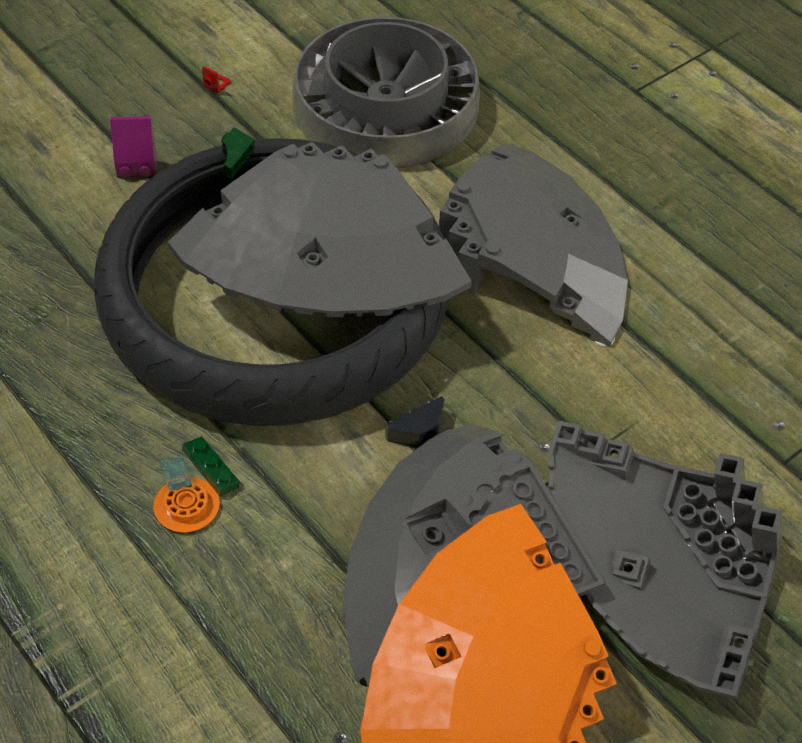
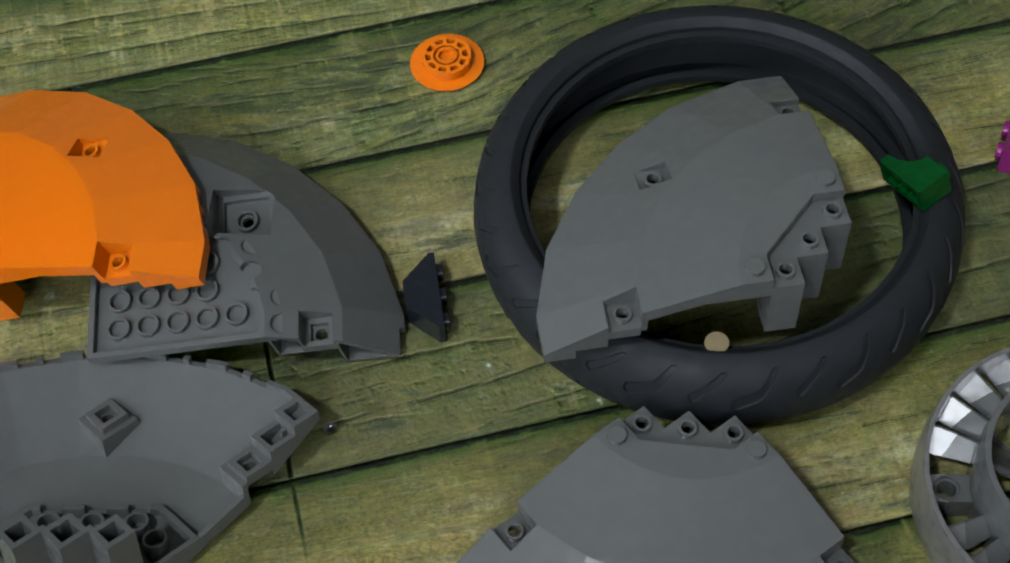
camera: 120 degrees right, 5 degrees up
clear light blue tile [160,456,192,491] -> none
dark green plate [182,436,240,496] -> none

